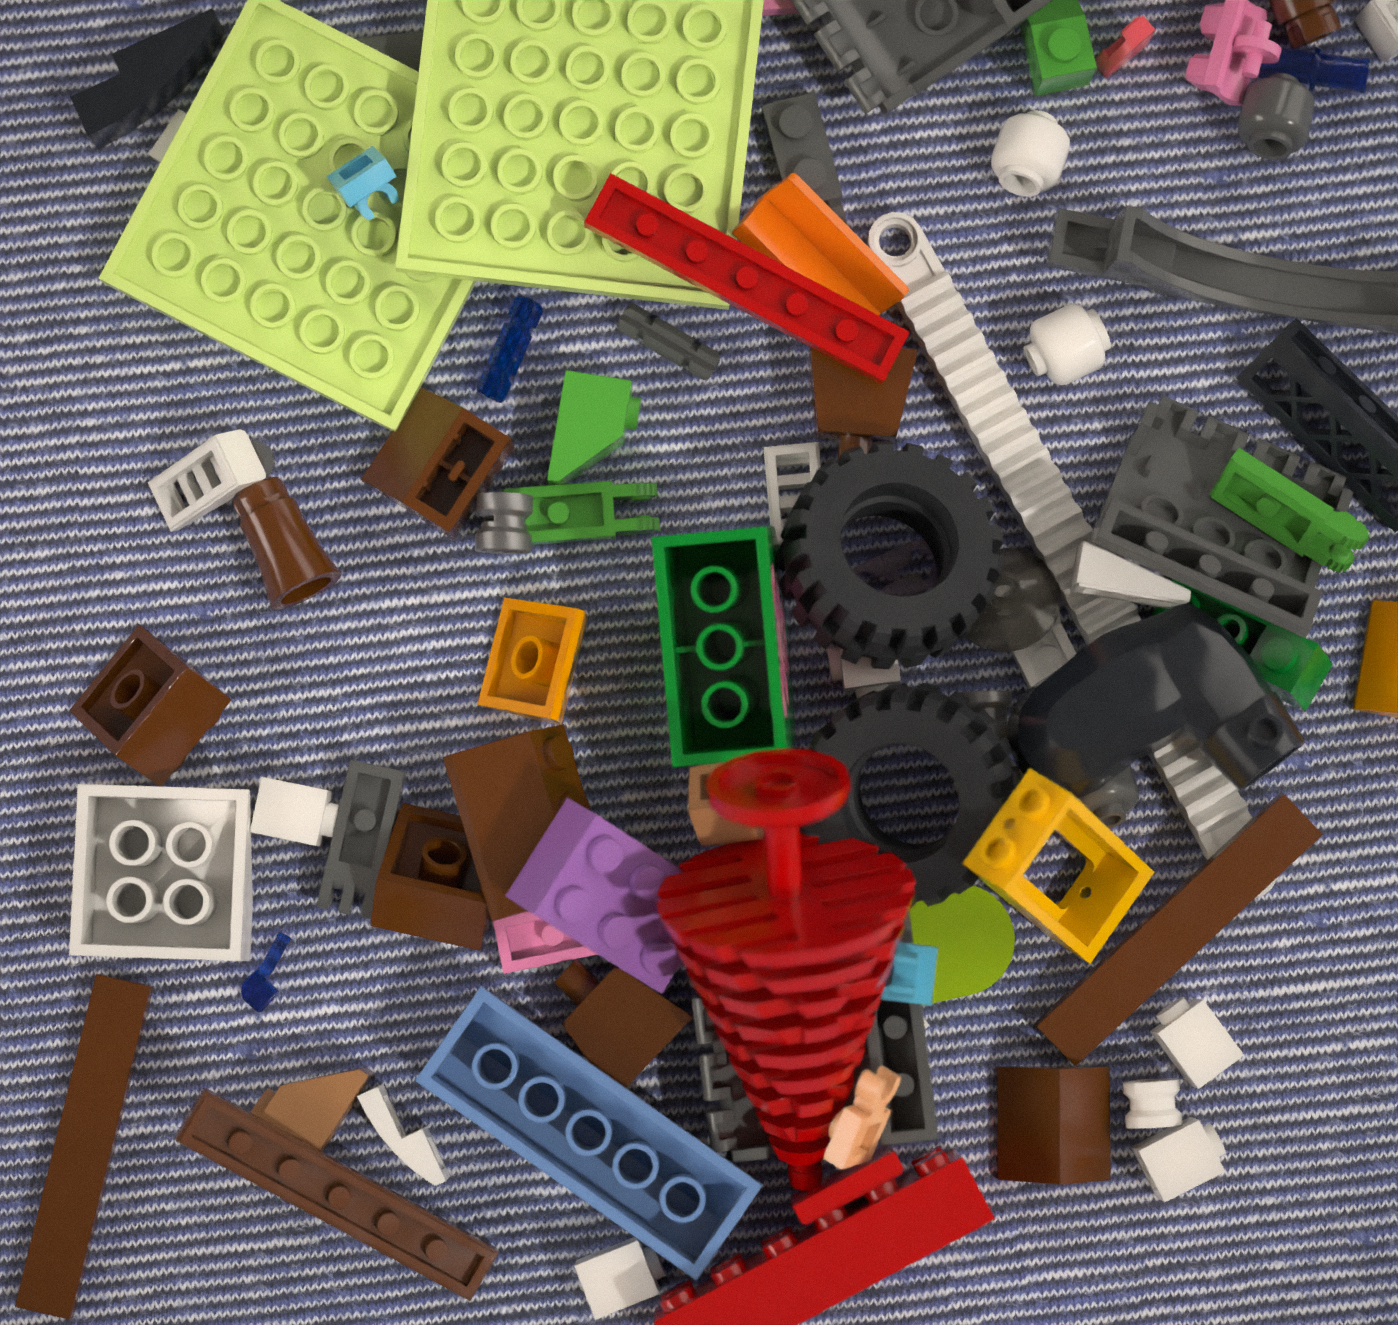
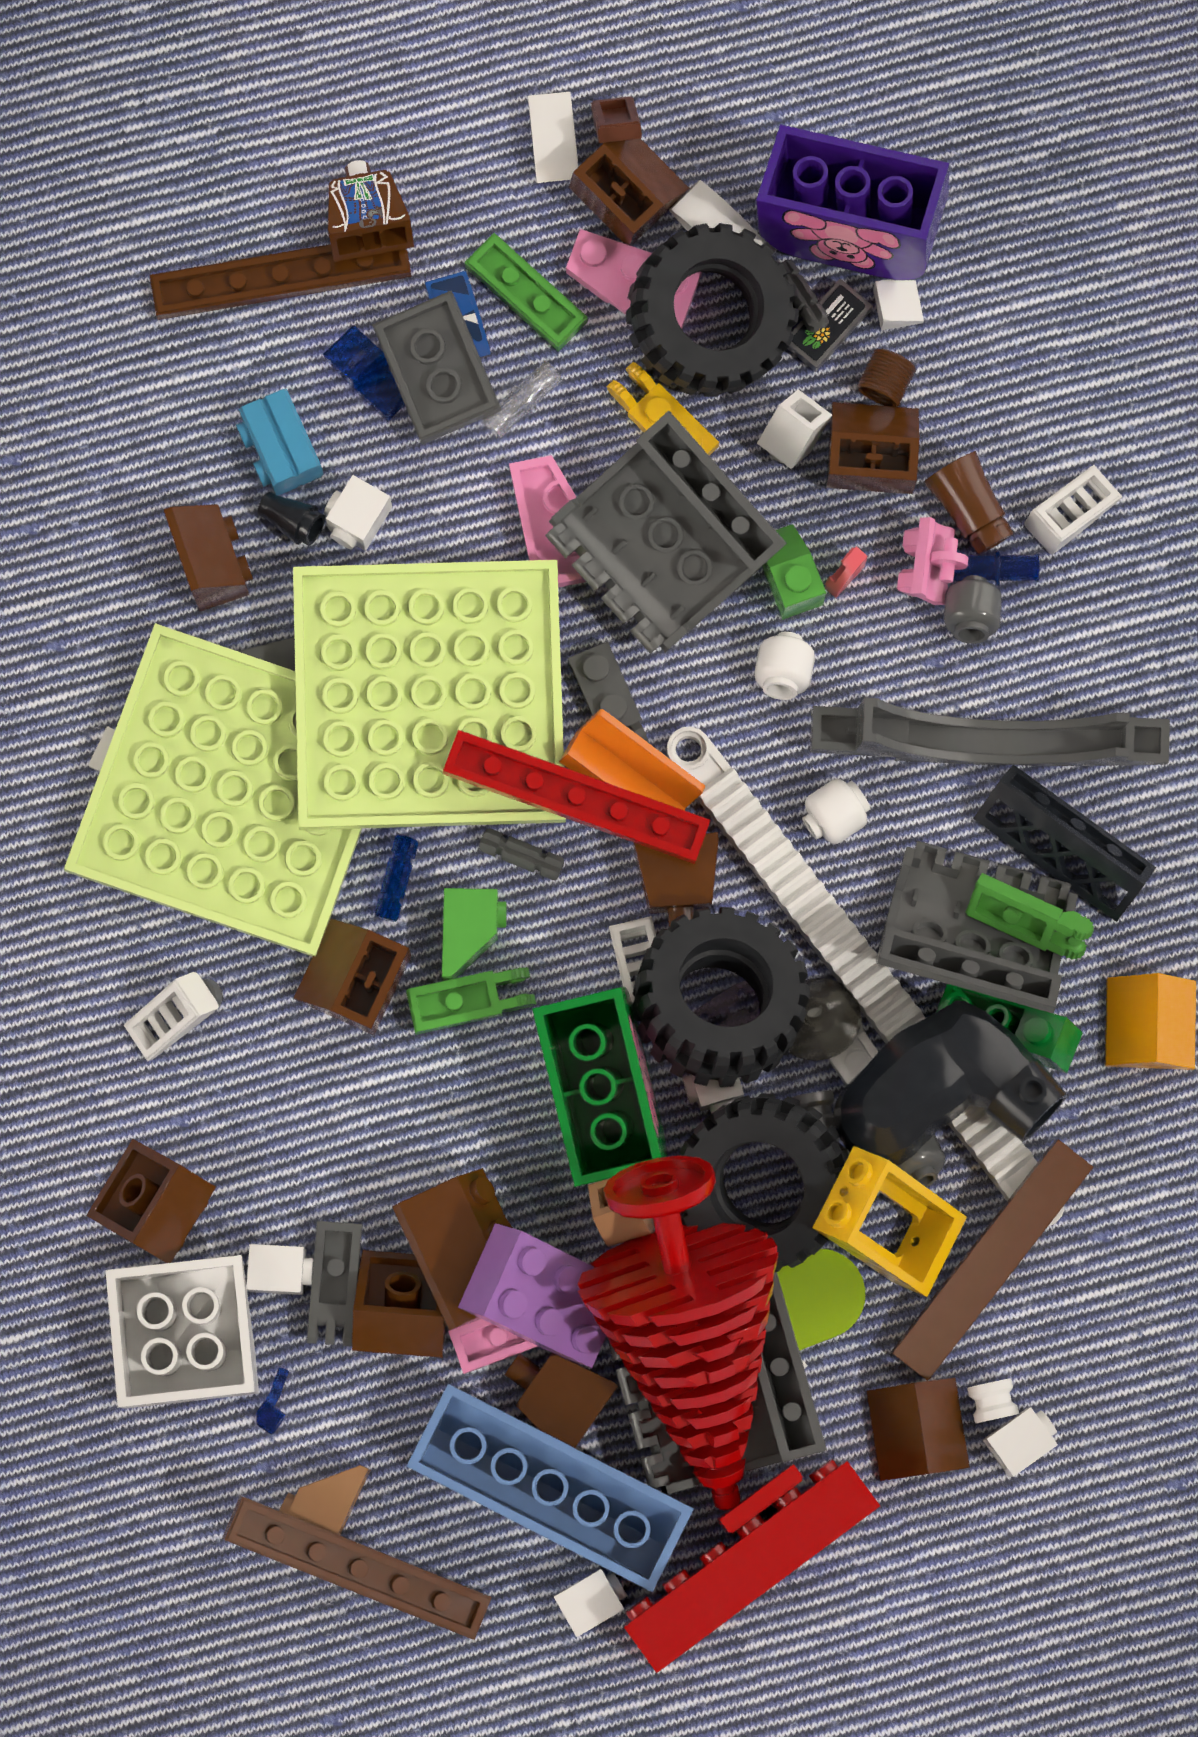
camera: 10 degrees left, 5 degrees down
reddish brown tile [15,974,154,1320] -> none
black slope [70,8,225,150] -> none
reddish brown plant [232,477,342,610] -> none
medium azure tile [327,146,399,221] -> none
white slope [357,1084,450,1186] -> none
flat silver wheel [475,492,533,554] -> none
light orange slope [477,597,588,725] -> none
light nougat plate [823,1066,901,1170] -> none
medium azure tile [881,942,939,1006] -> none
white slope [1070,541,1191,609] -> none
white brick [1150,997,1244,1089] -> none

